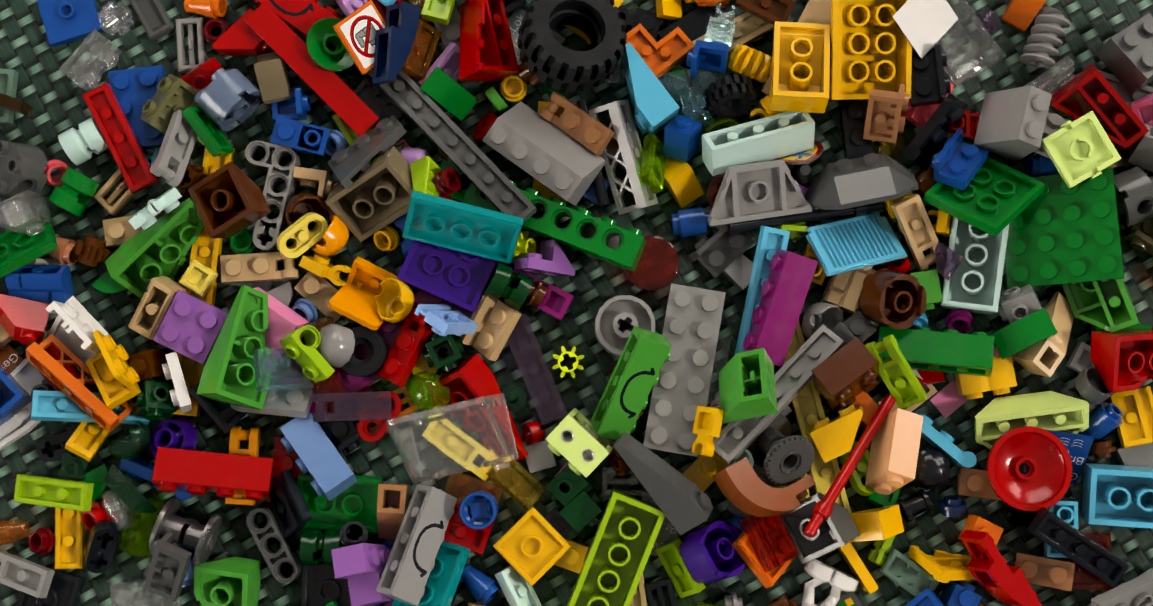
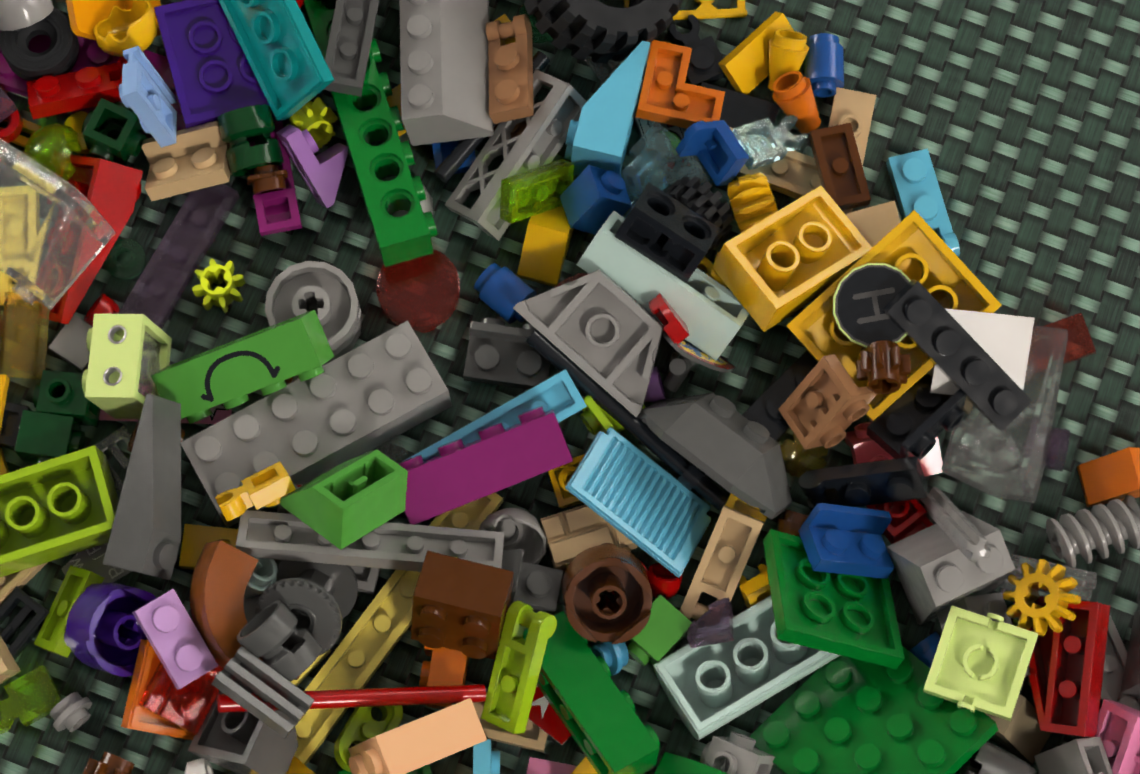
camera: 50 degrees right, 10 degrees down
light grey slope [722,254,753,291] -> none
yellow slope [810,404,864,463] -> none
magenta plate [945,309,973,334] -> none
none -> lavender plate [132,589,218,690]
none -> dark grey tile [212,646,314,739]
none -> dark grey wheel [236,600,322,682]
none -> black brick [615,182,720,282]
none -> red tile [649,293,689,344]
none -> black tile [833,263,911,348]
none -> reddish brown gear [856,340,911,394]
none -> black plate [883,279,1032,431]
none -> light grey axle [920,487,991,563]
none -> yellow gear [1002,559,1081,636]

